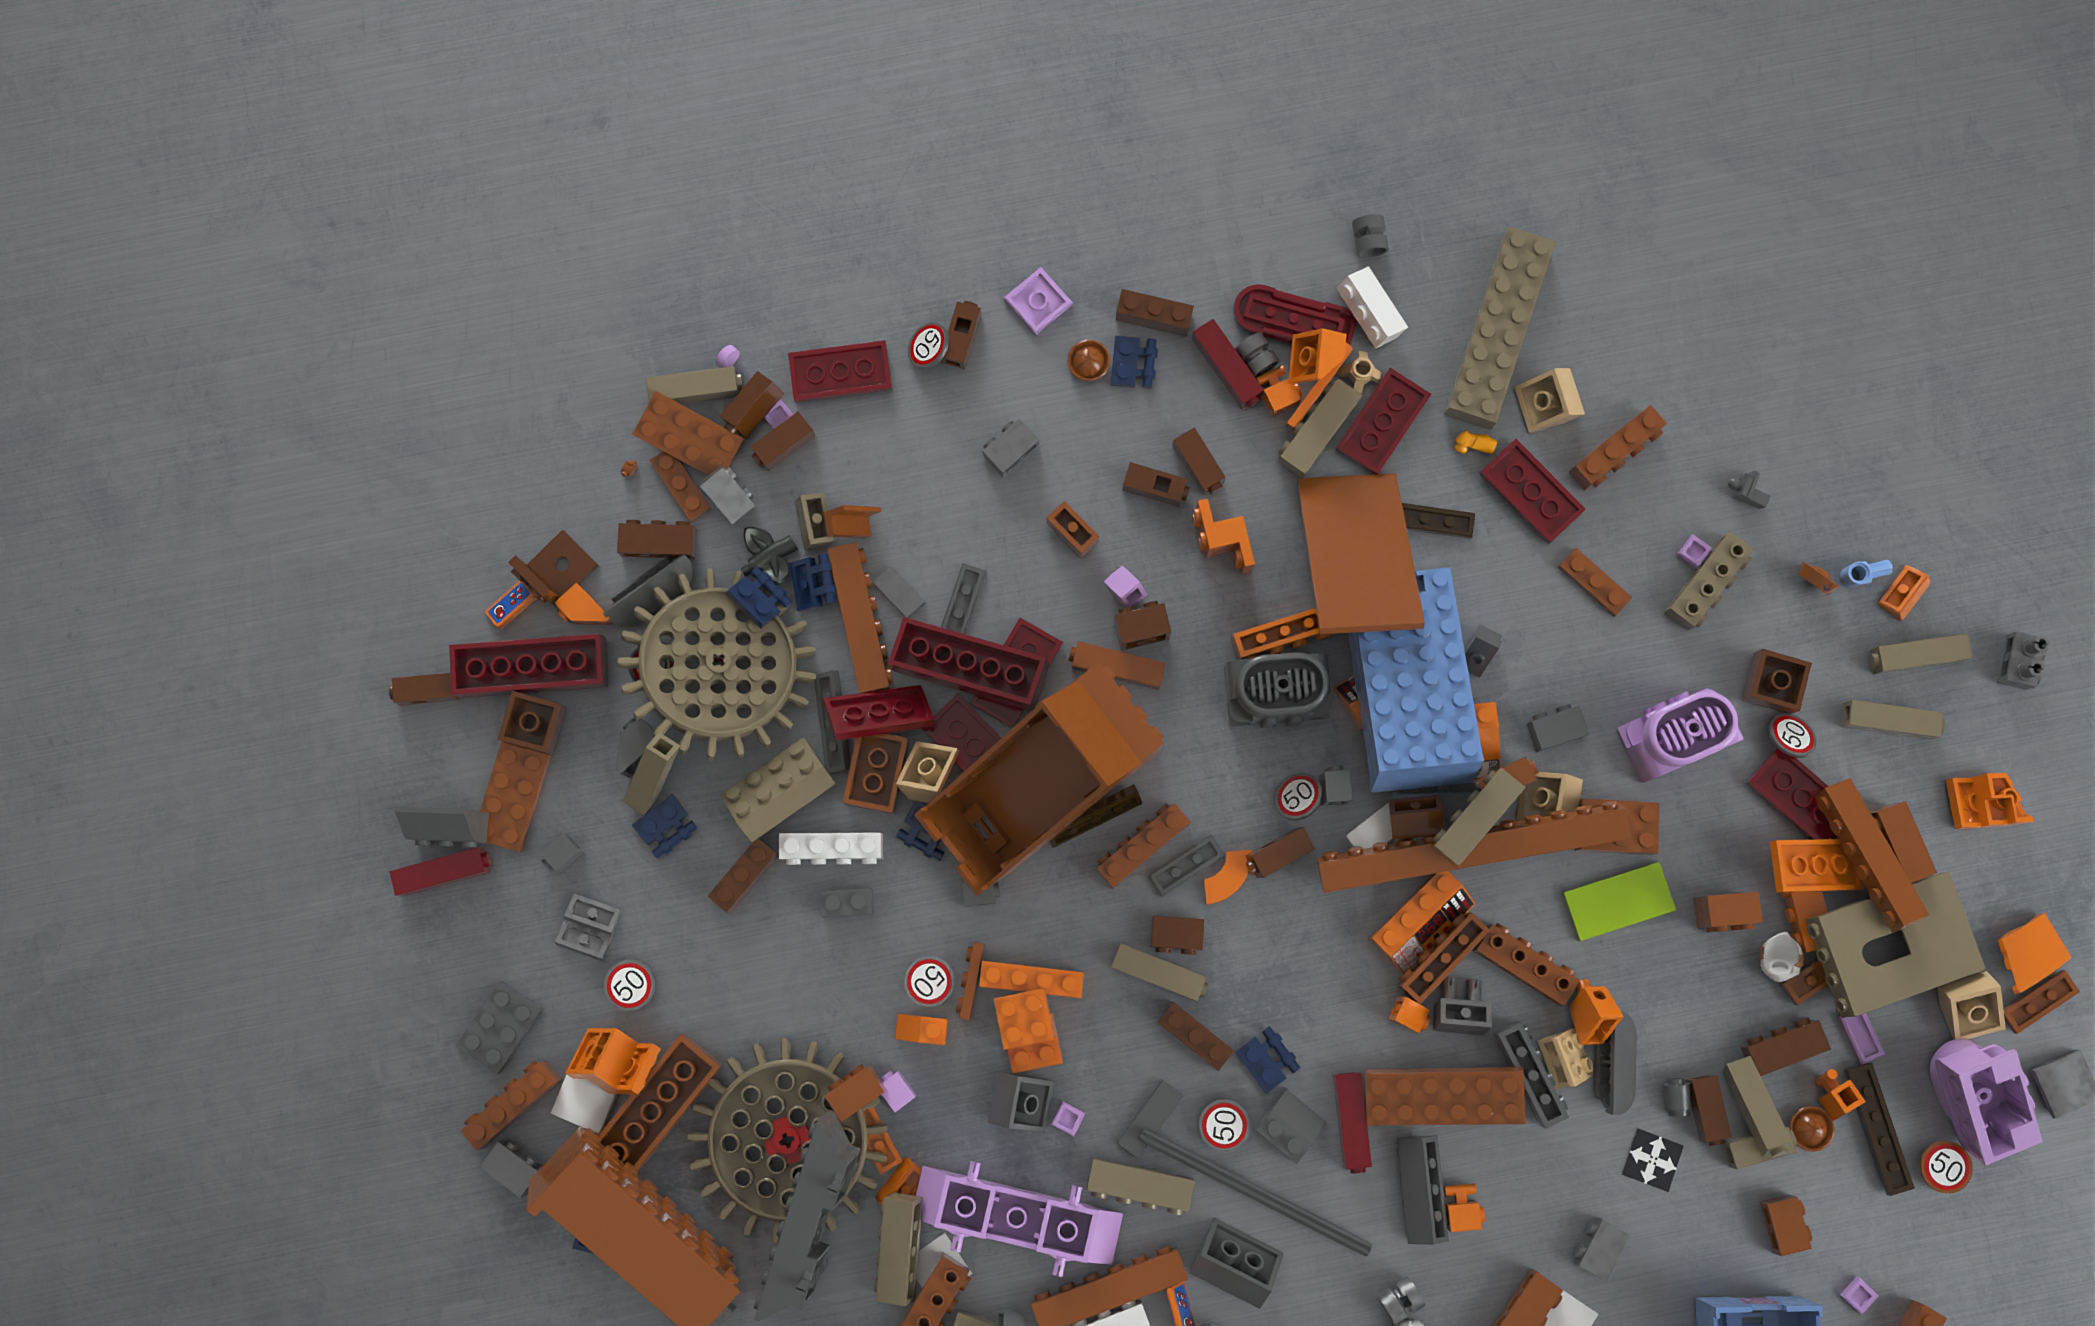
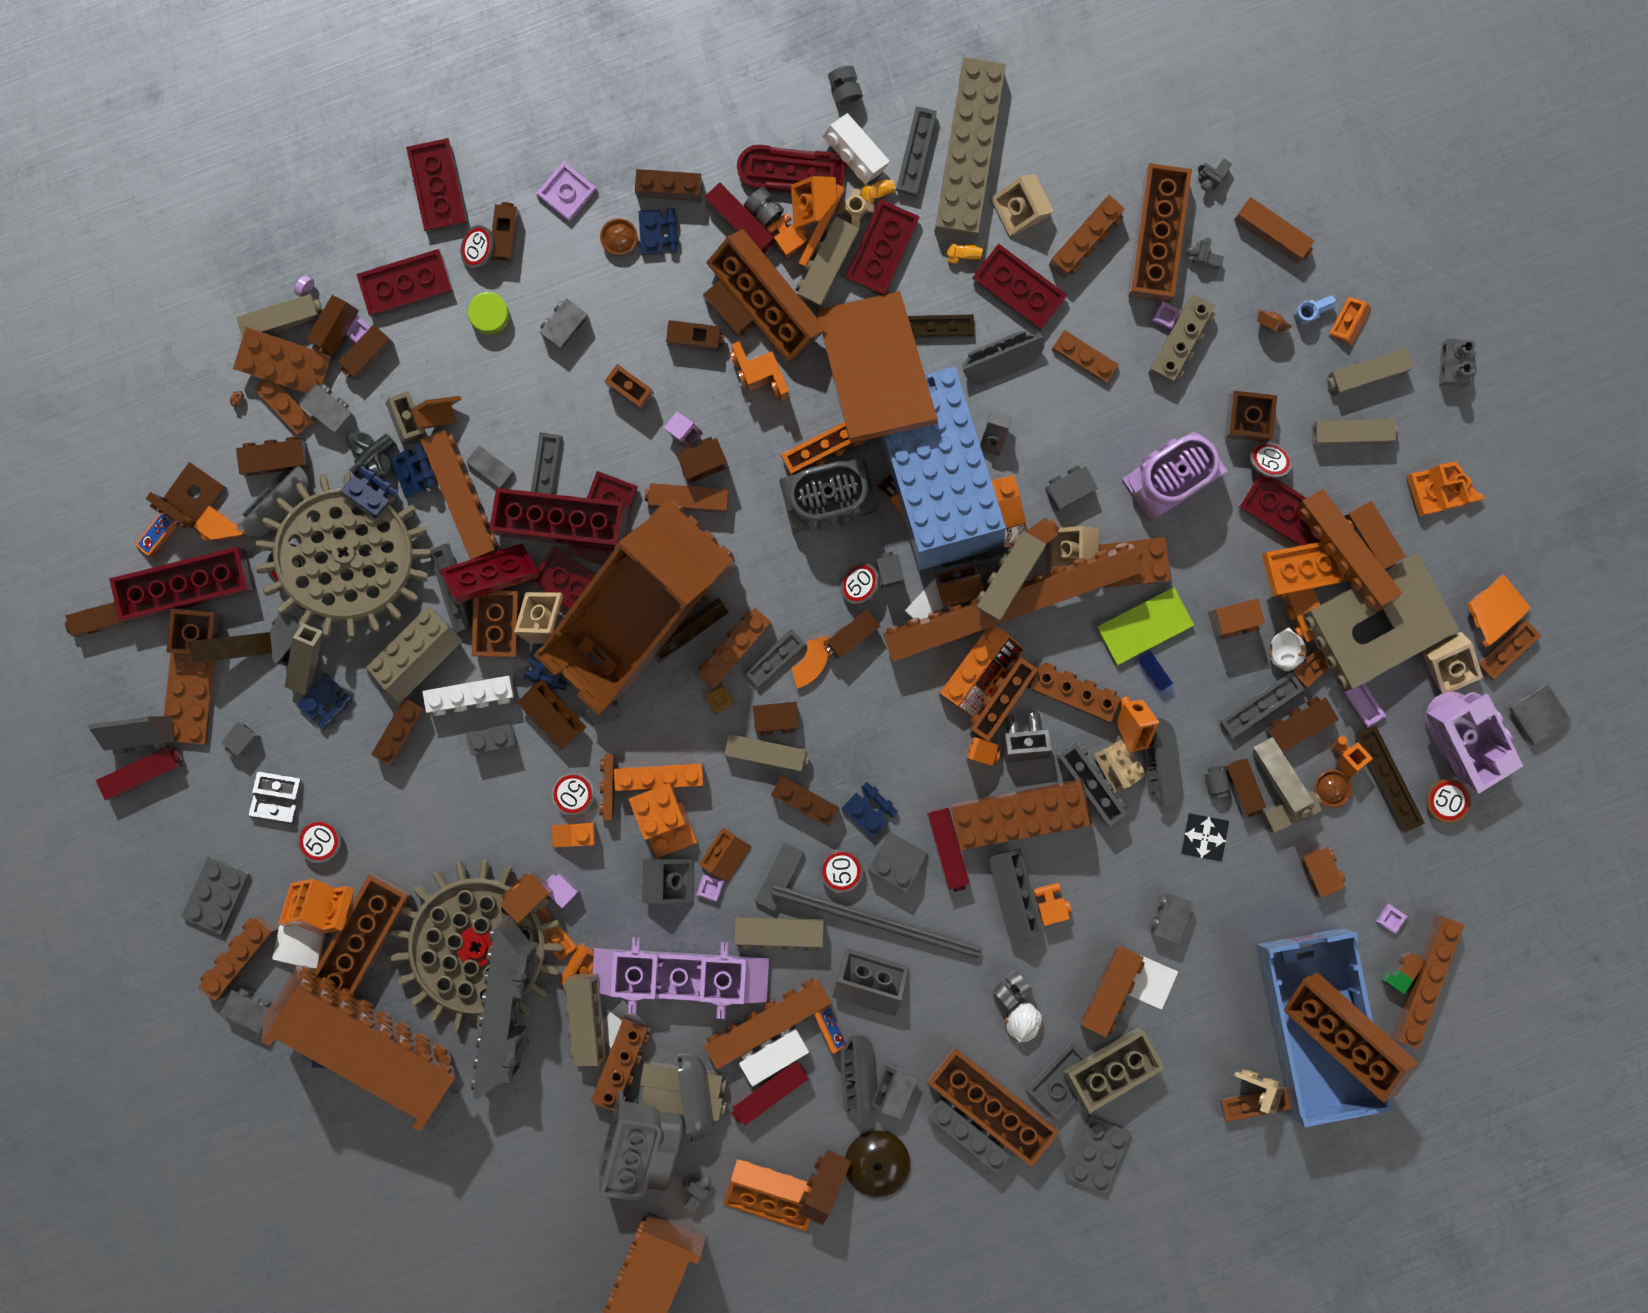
camera: 15 degrees left, 5 degrees up
none -> dark brown tile [188,632,272,663]
none -> dark red plate [406,138,468,232]
none -> lime head [468,292,510,335]
none -> reddish brown brick [517,680,587,750]
none -> dark orange panel [699,828,751,882]
none -> pearl gold tile [705,685,734,714]
none -> dark orange brick [706,229,826,362]
none -> light orange arm [860,179,895,204]
none -> dark grey plate [896,106,937,196]
none -> dark grey brick [962,331,1045,383]
none -> dark orange brick [1128,163,1192,302]
none -> clear blue piece [1137,650,1173,692]
none -> dark grey piece [1198,158,1232,191]
none -> dark grey plate [1219,672,1305,738]
none -> dark orange brick [1234,197,1314,263]

